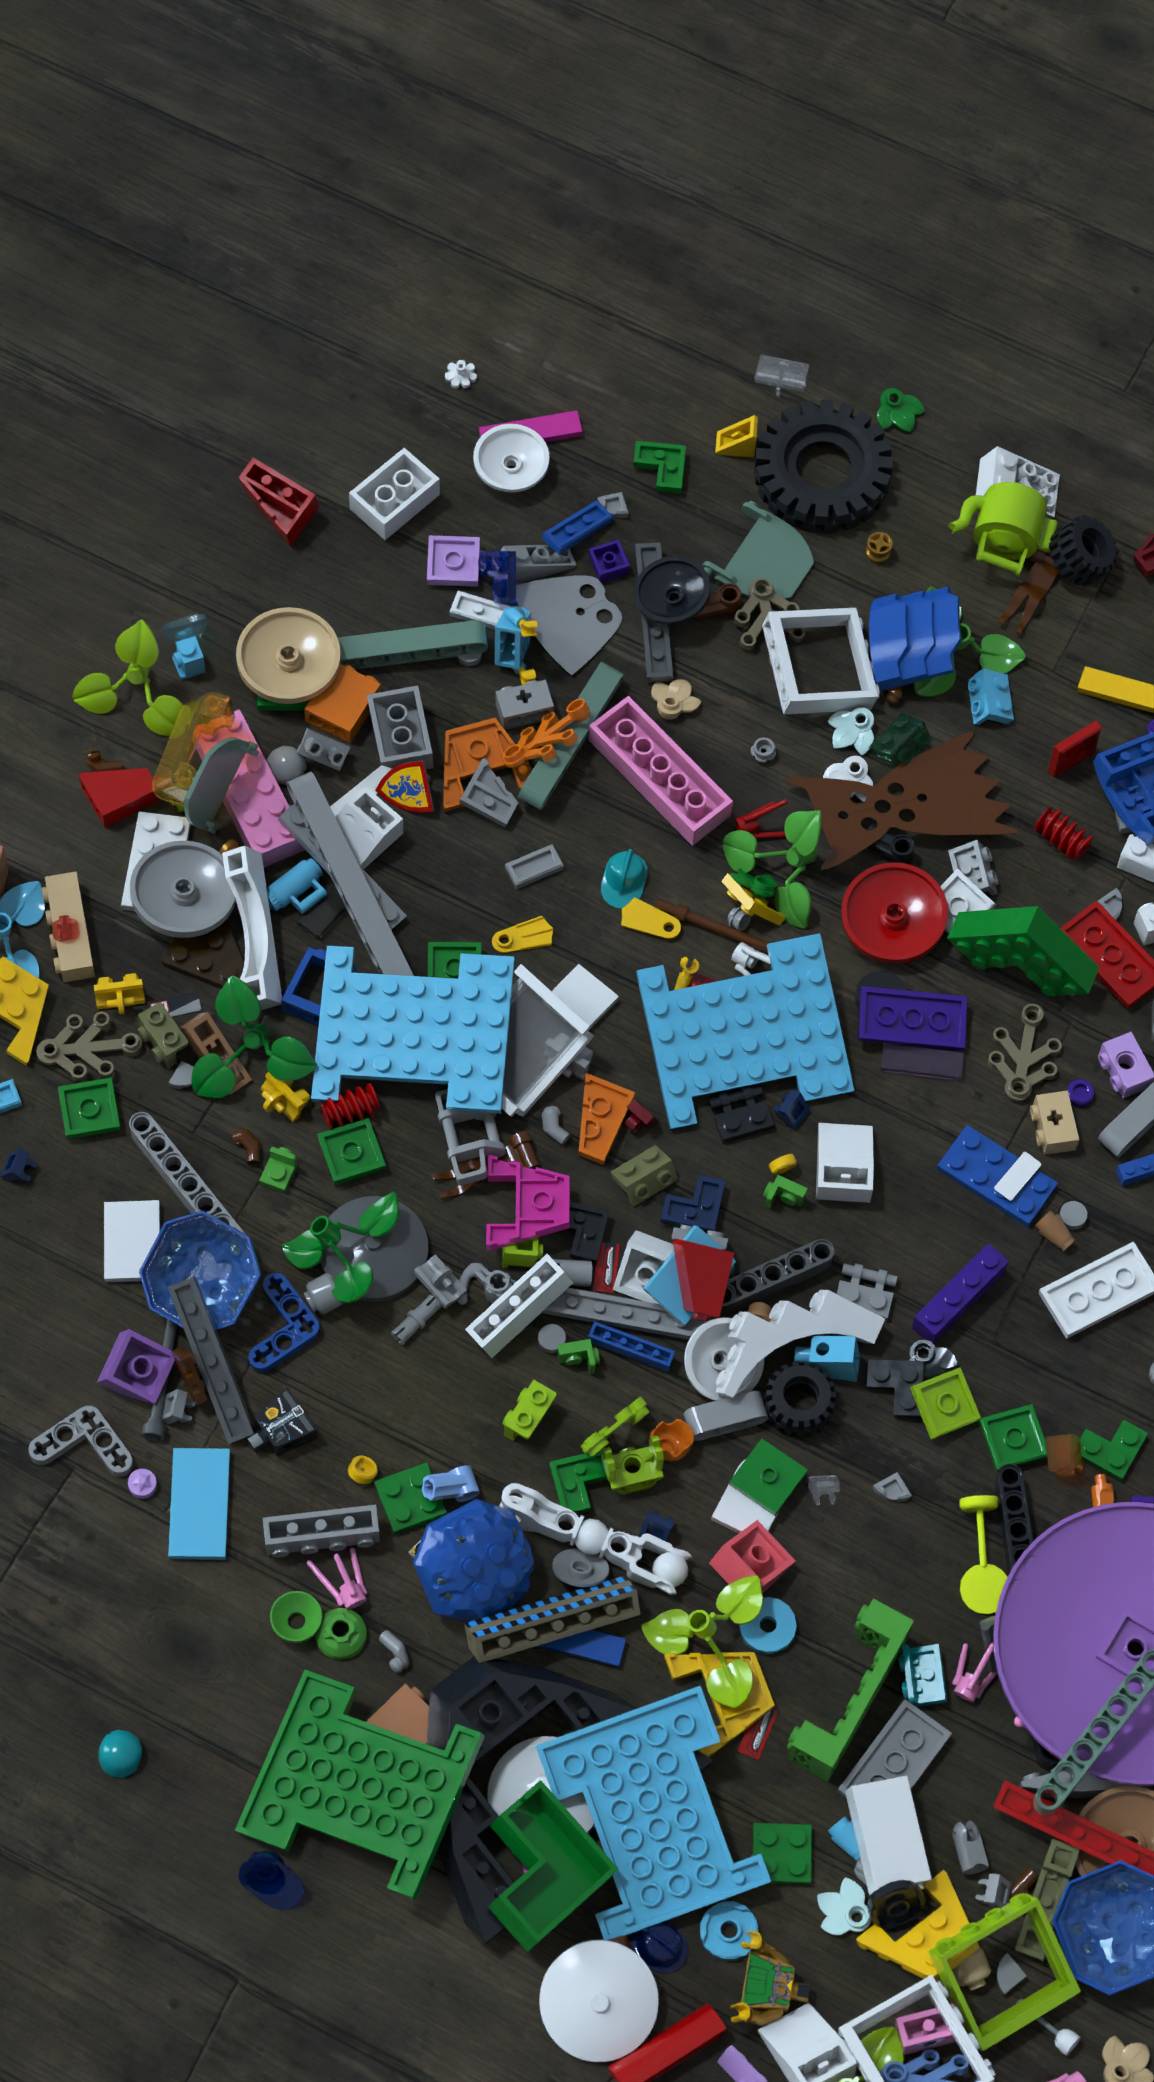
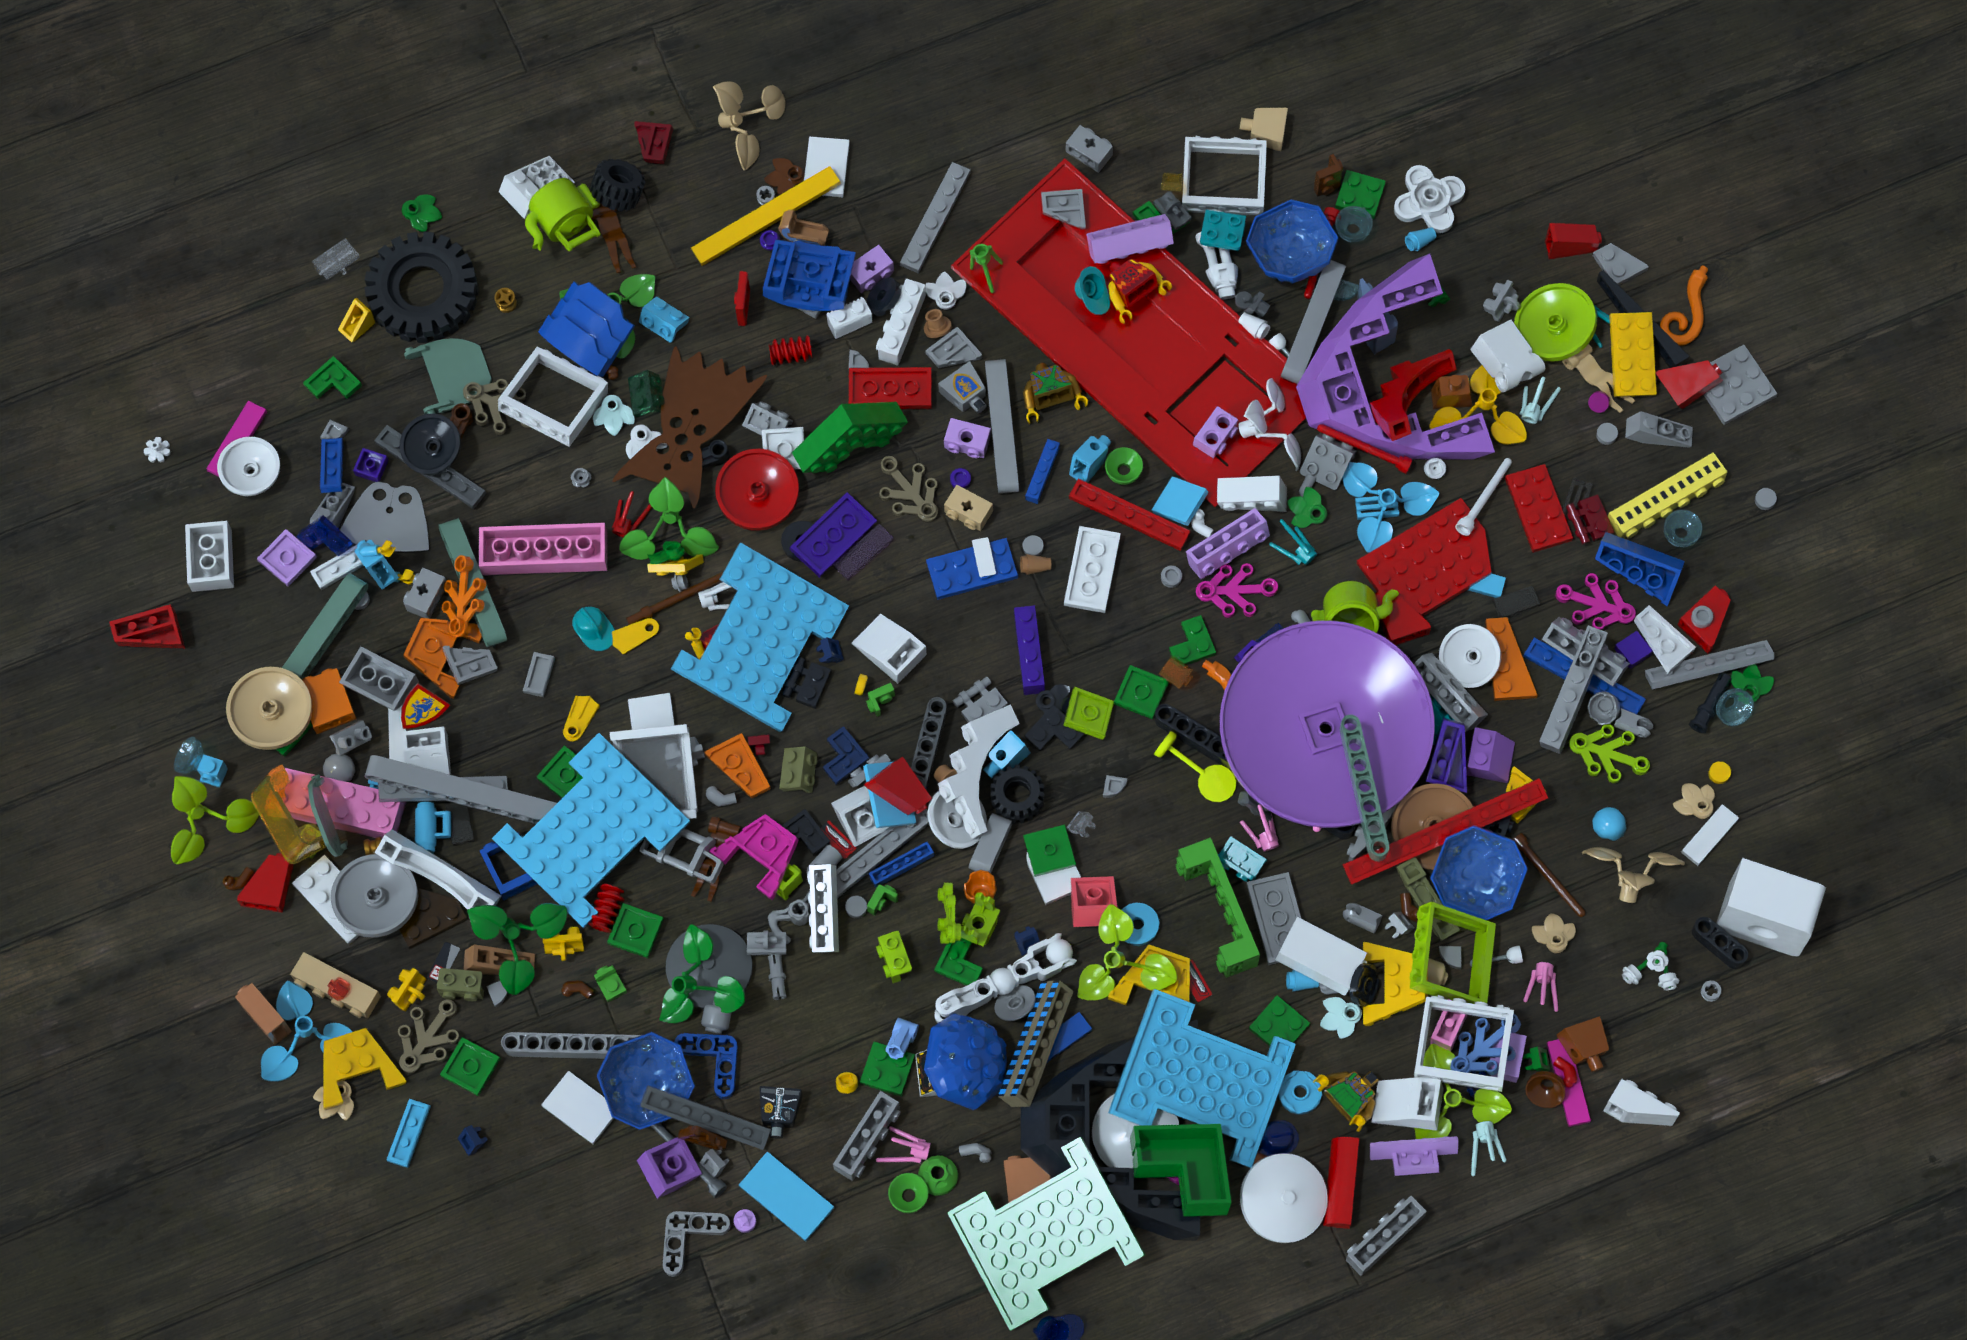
camera: 45 degrees left, 5 degrees up
tan plate [651,679,701,720] -> none

